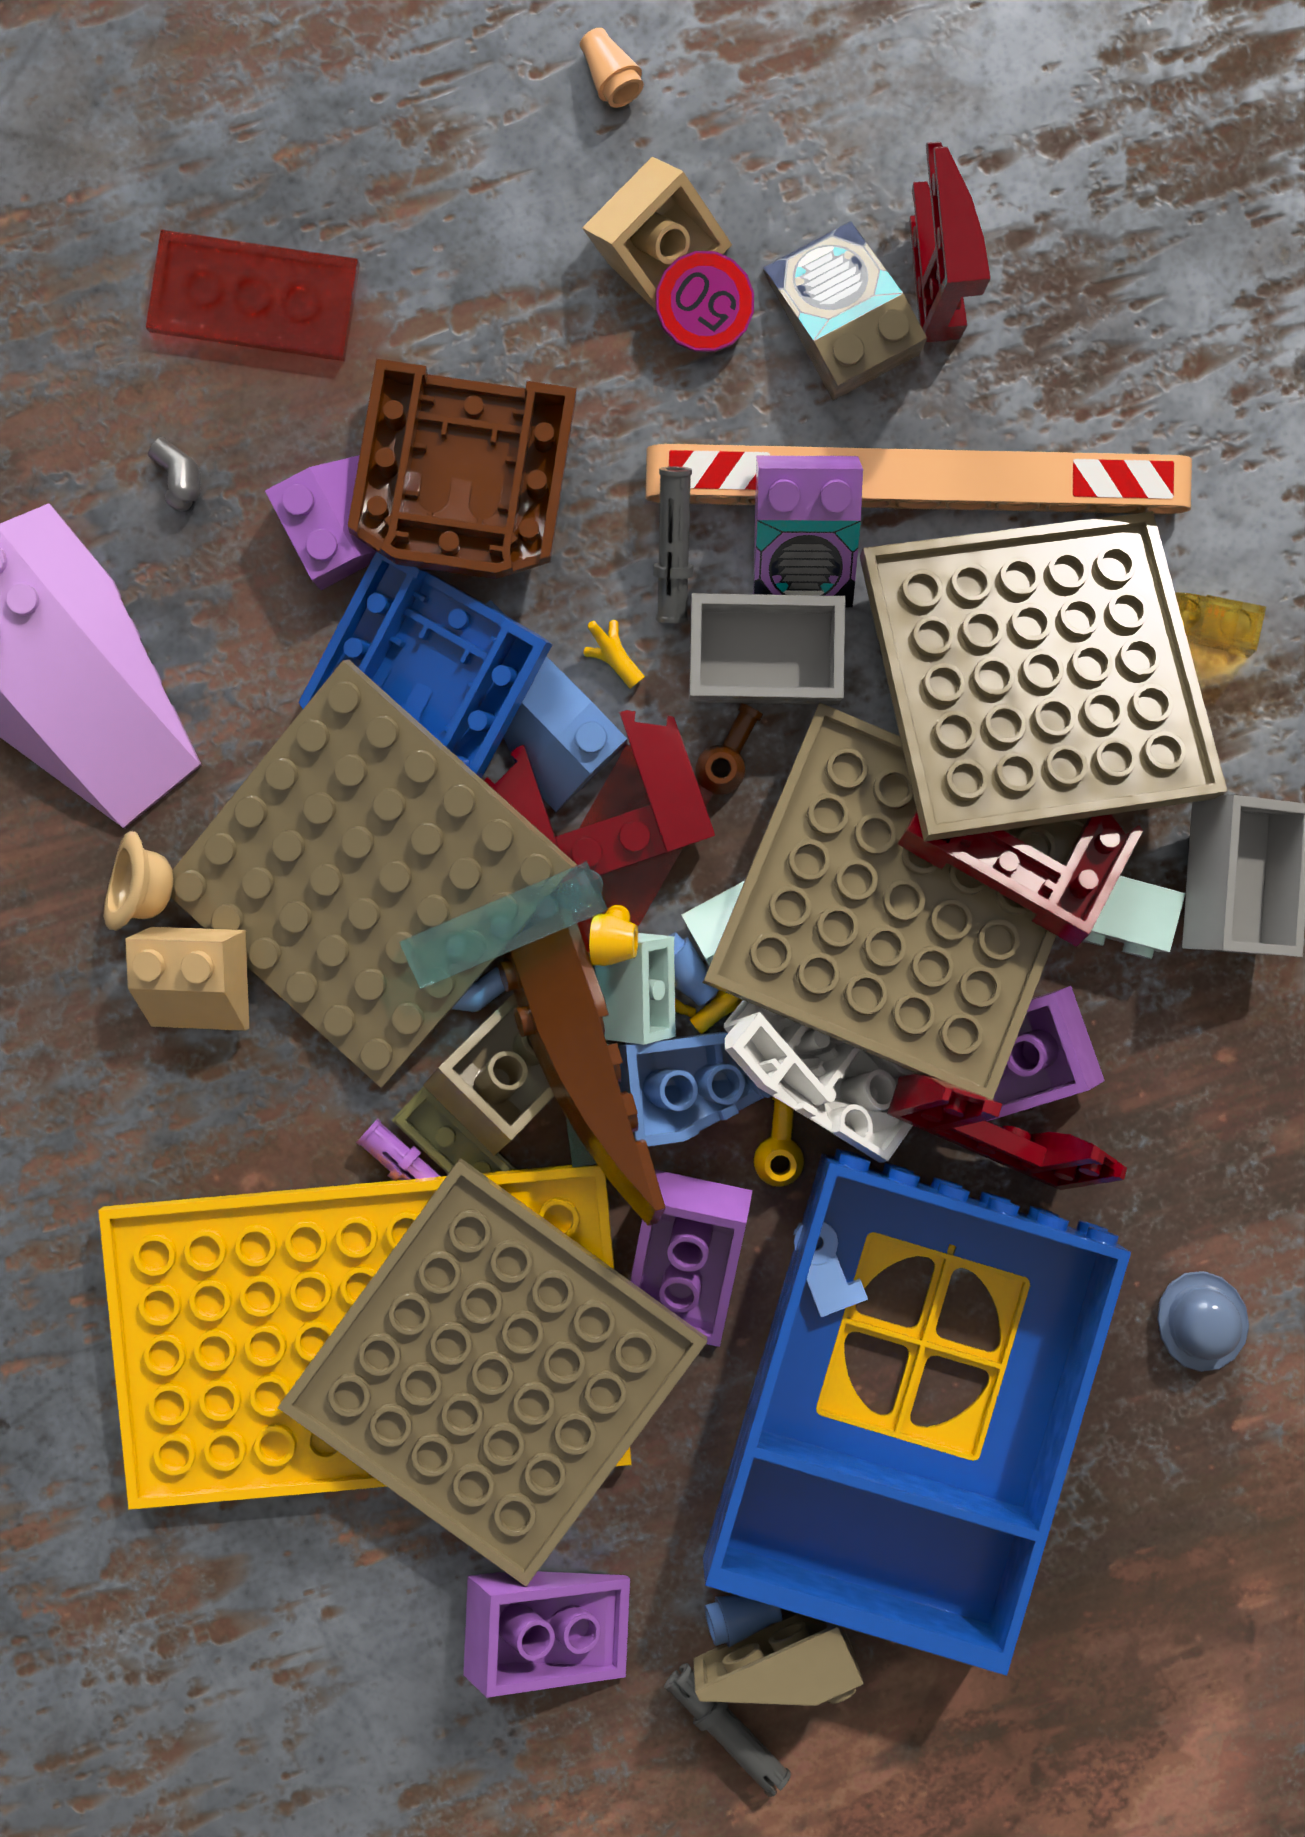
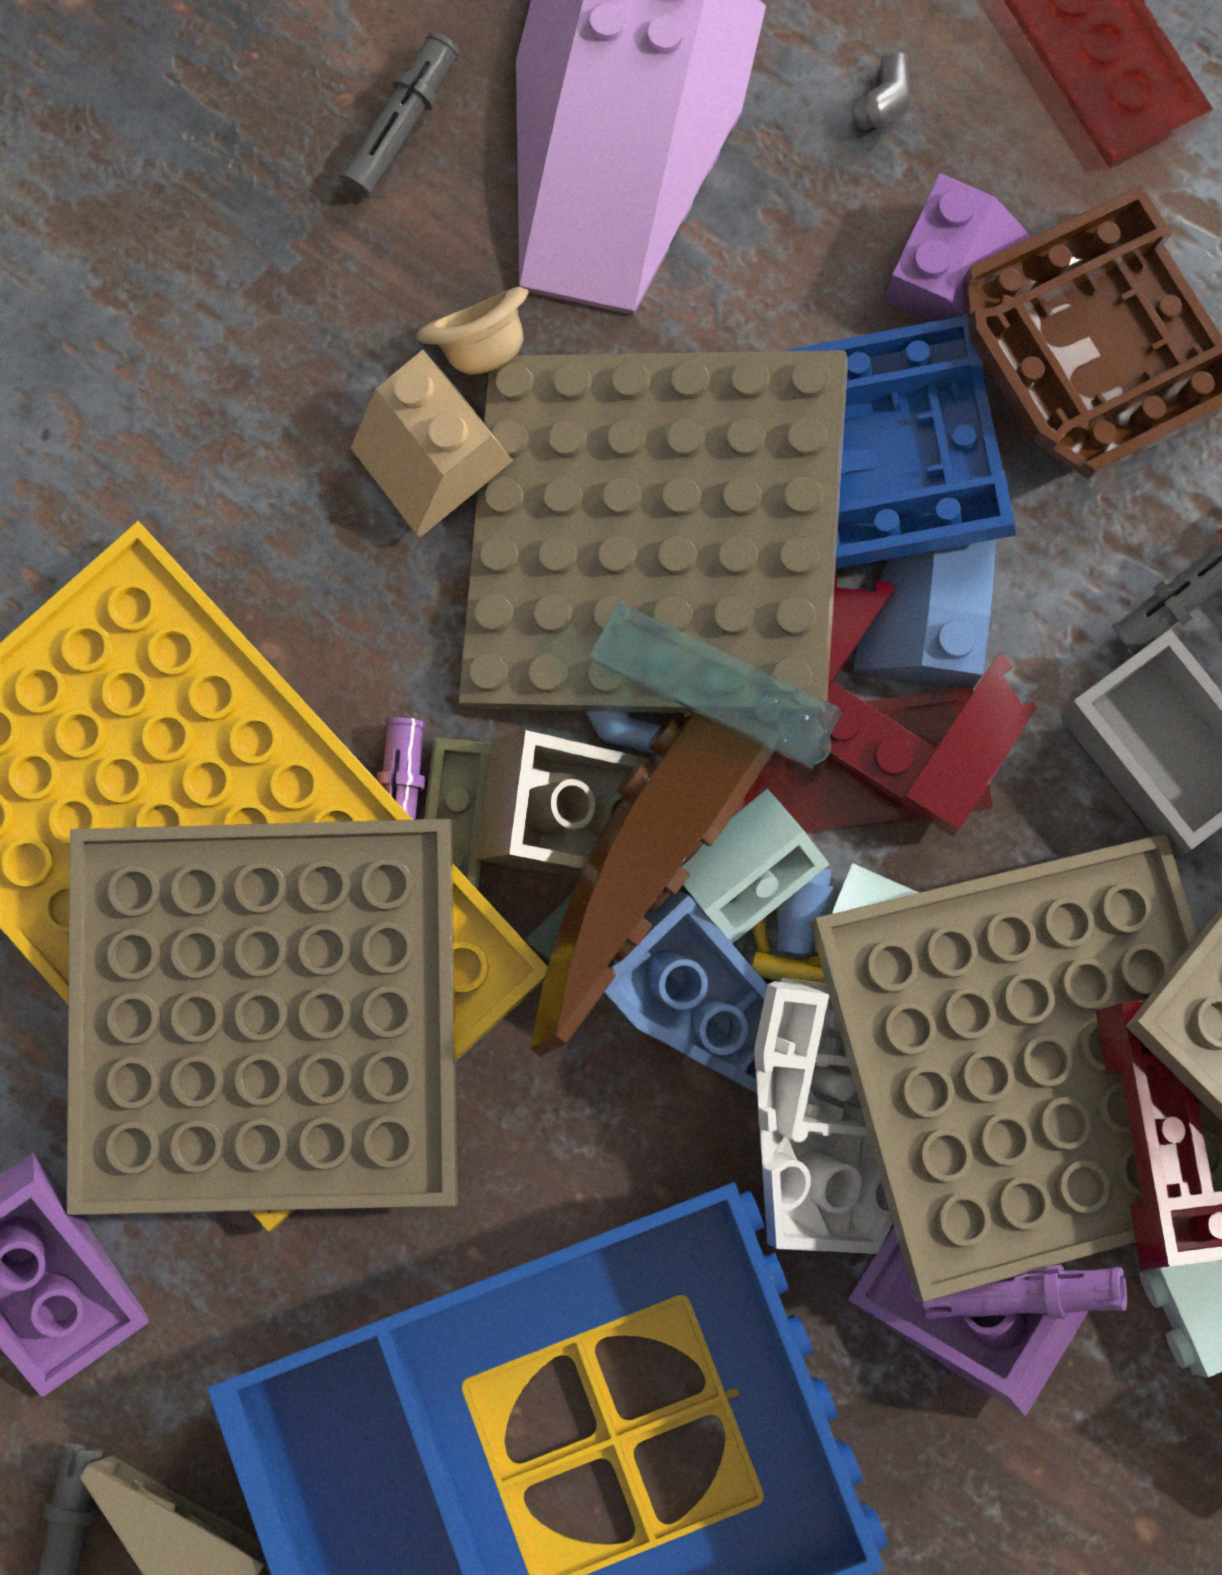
camera: 45 degrees right, 10 degrees down
yellow bar [583,620,645,689] -> none
yellow bar [589,905,638,966] -> none
medium lavender slope [631,1169,753,1347] -> none
reddish brown bar [695,703,763,795] -> none
medium blue cone [704,1595,782,1647] -> none
yellow bar [754,1096,804,1187] -> none
light blue leg [793,1222,868,1317] -> none
dark red wedge [887,1074,1127,1190] -> none
none -> medium lavender pin [923,1265,1127,1319]

